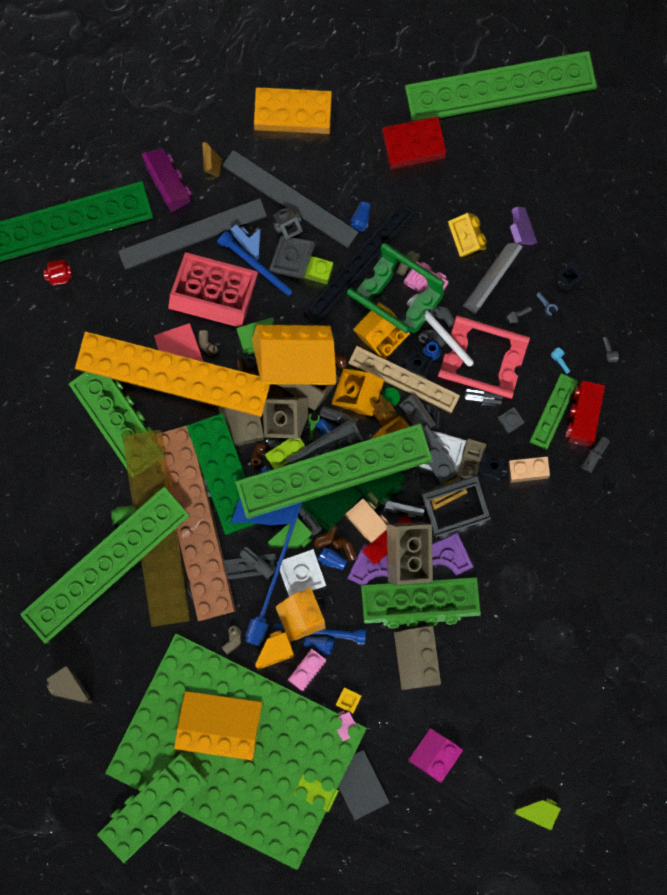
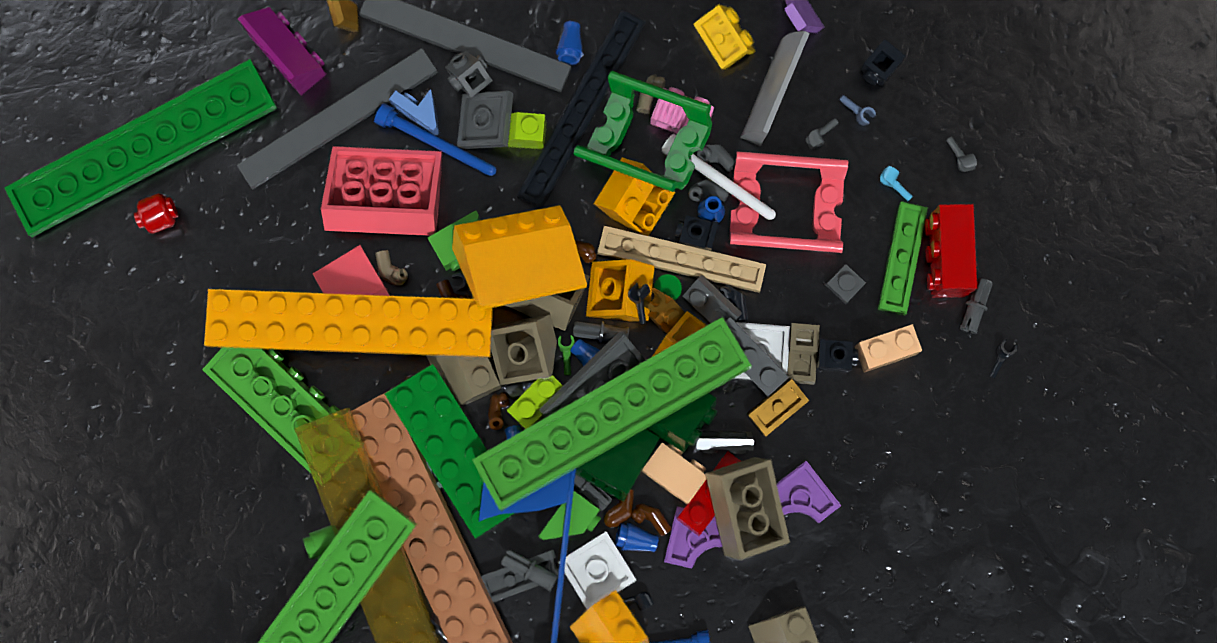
camera: 10 degrees left, 0 degrees up
bright green plate [361,578,481,629] -> none
dark grey window [420,473,491,538] -> none
dark grey axle [464,388,503,405] -> none
none -> black hand [628,283,650,324]

